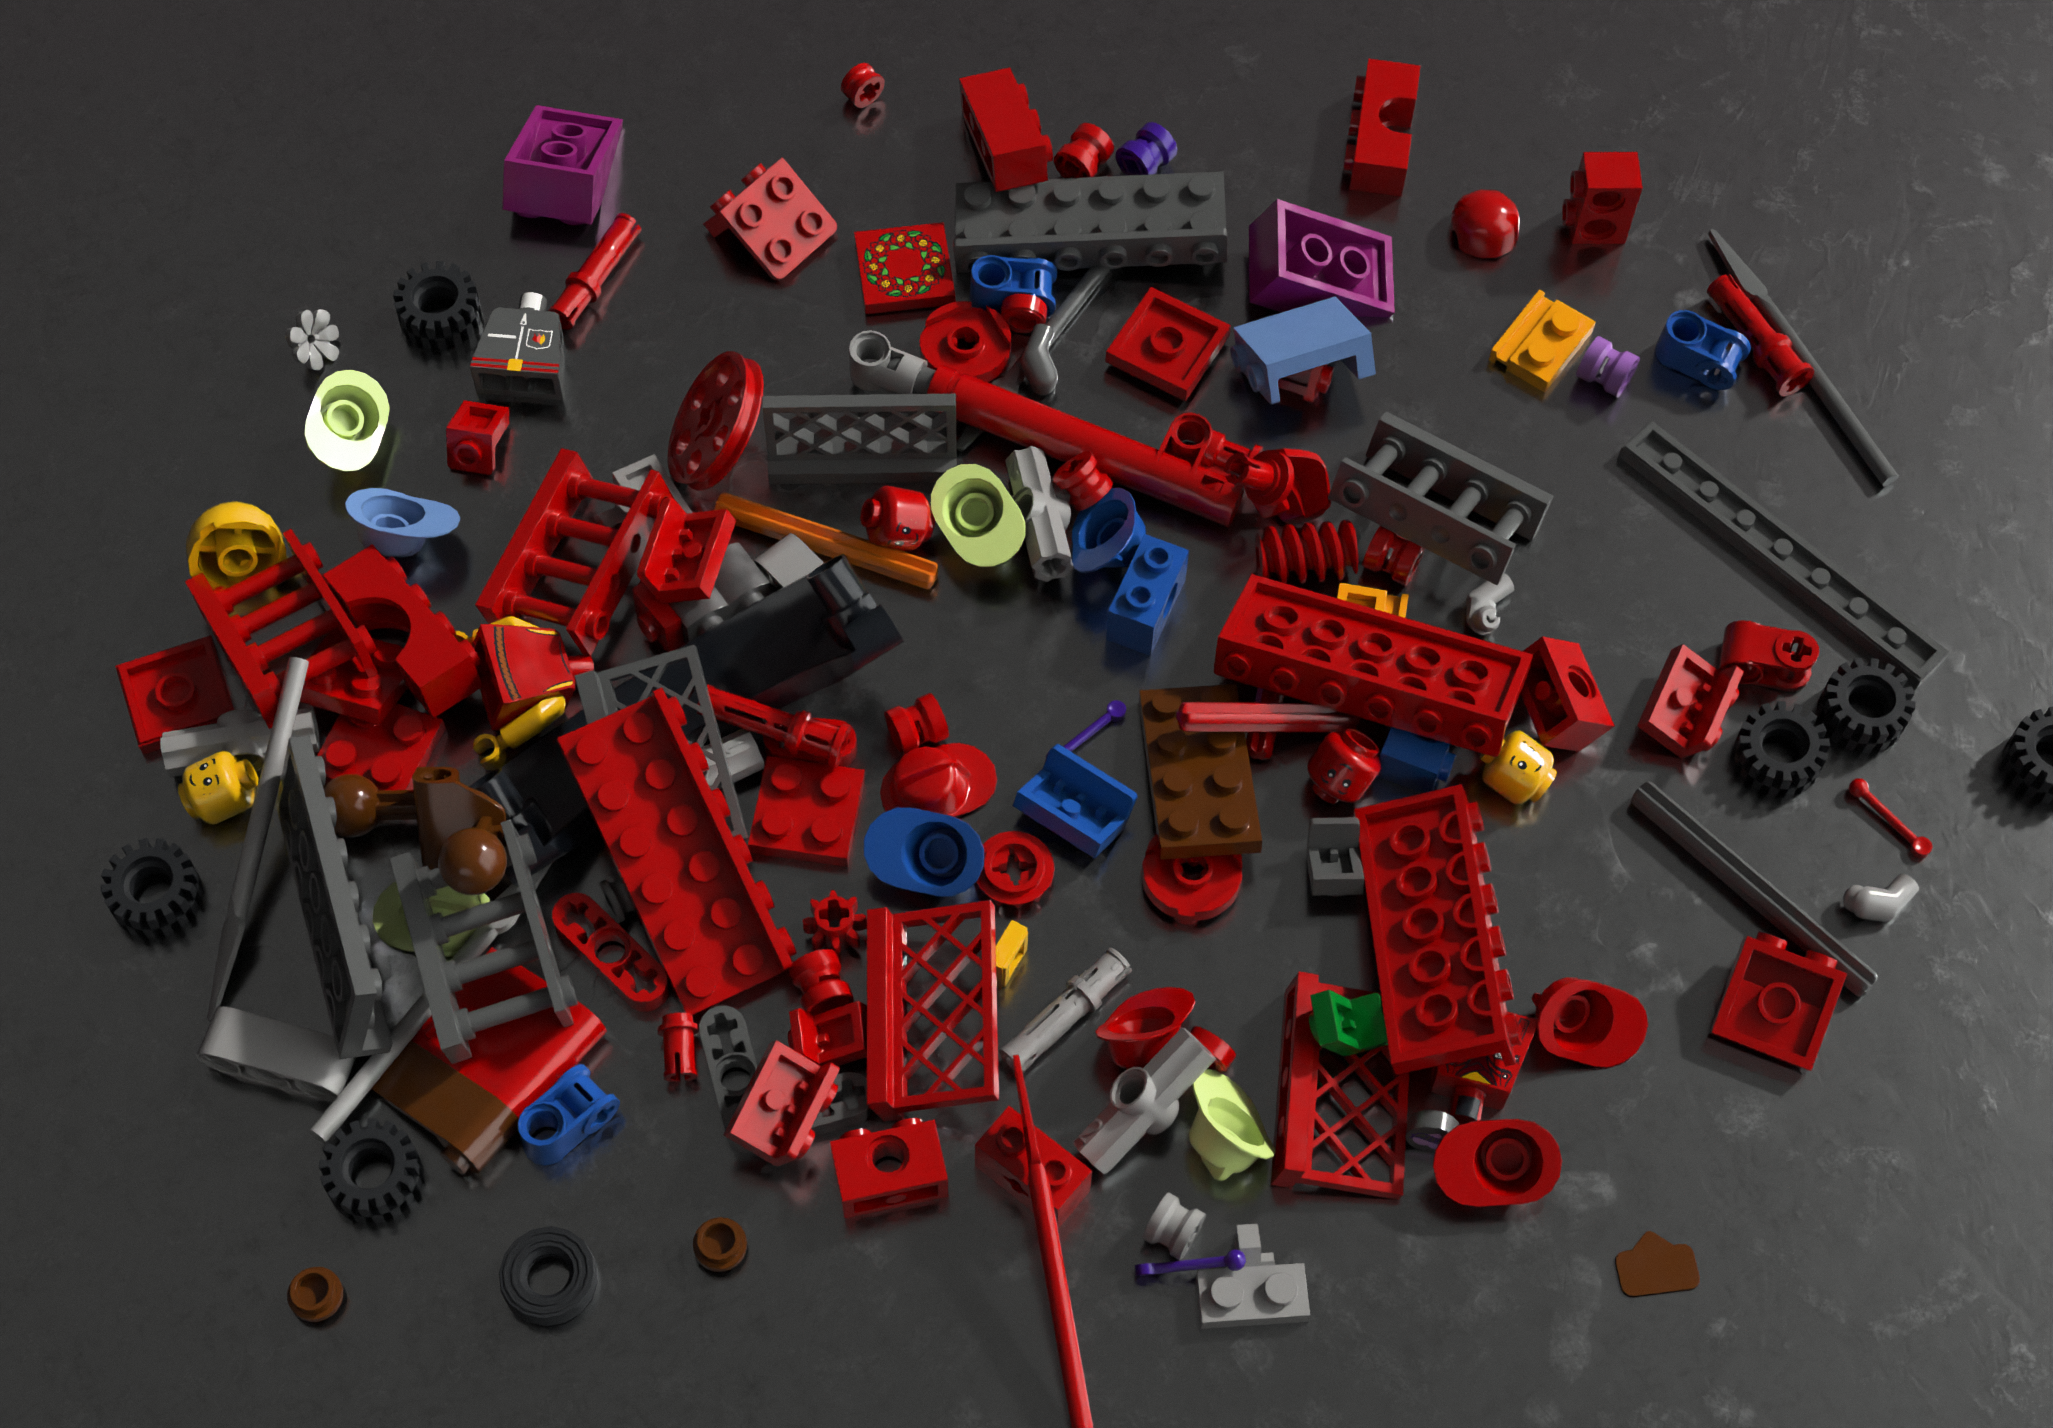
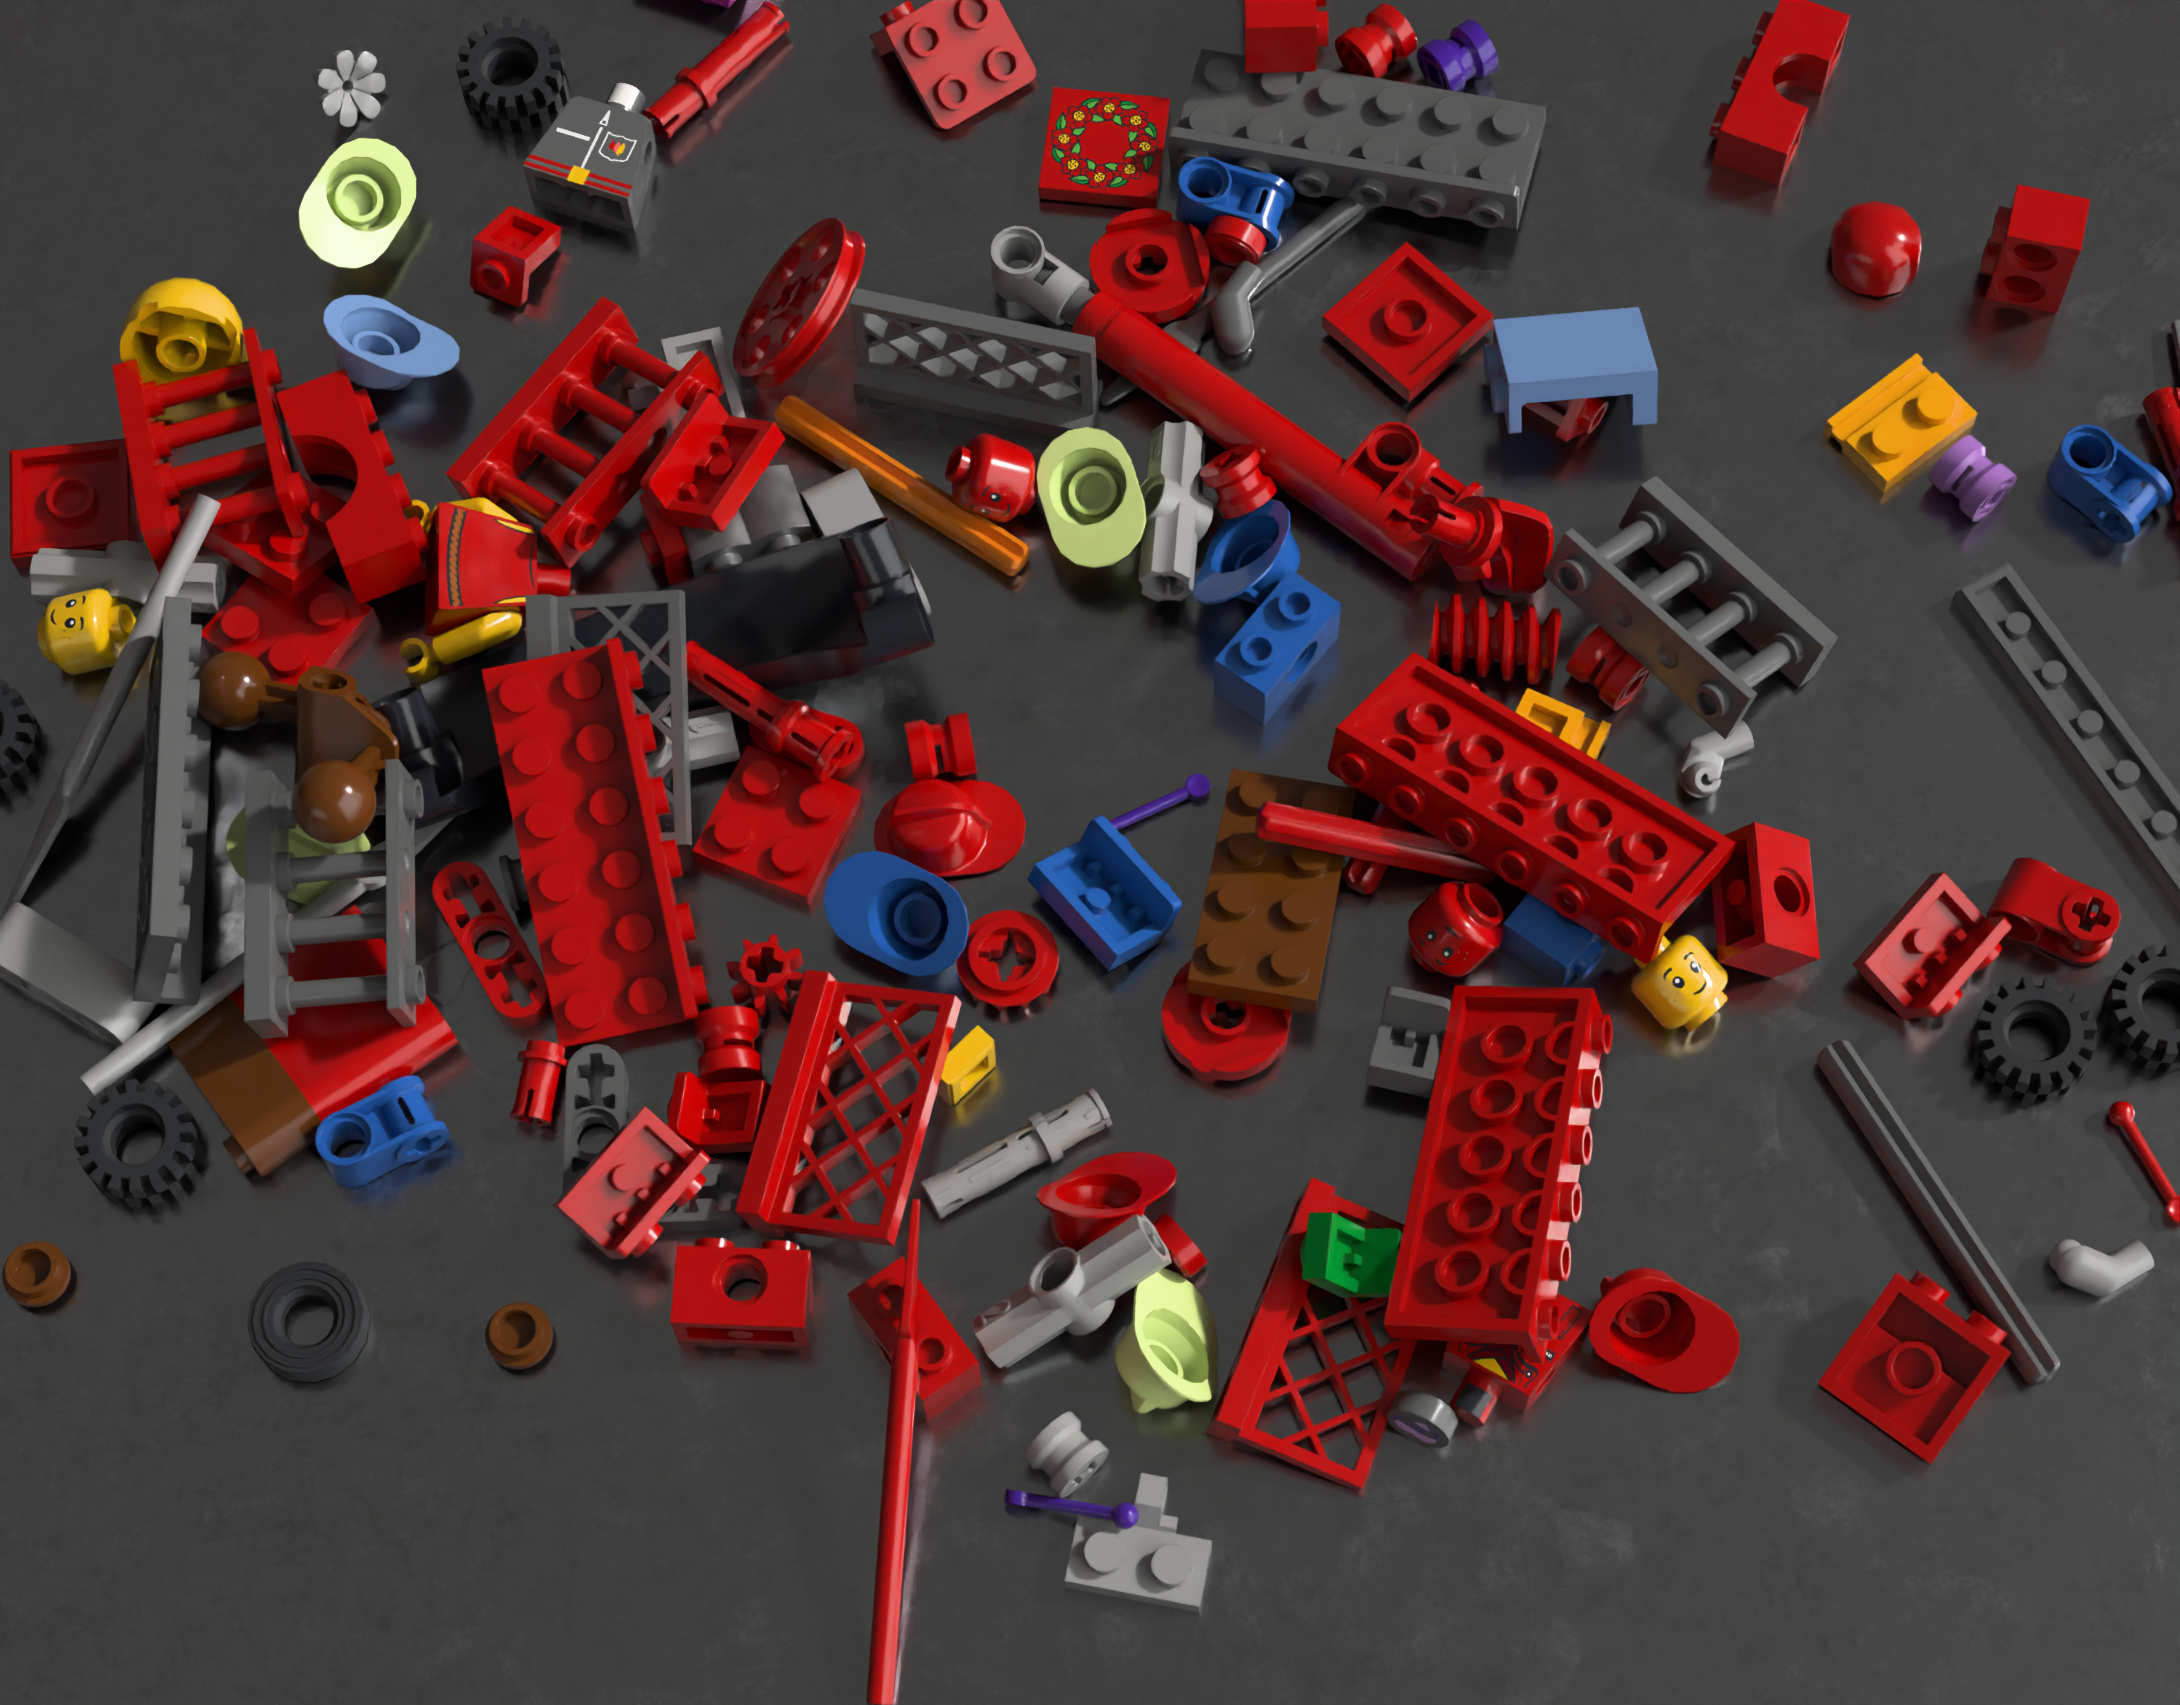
camera: 20 degrees right, 5 degrees up
magenta slope [1249,199,1395,317] -> none
red piece [1433,1119,1562,1207] -> none
reddish brown sticker [1616,1231,1700,1296] -> none

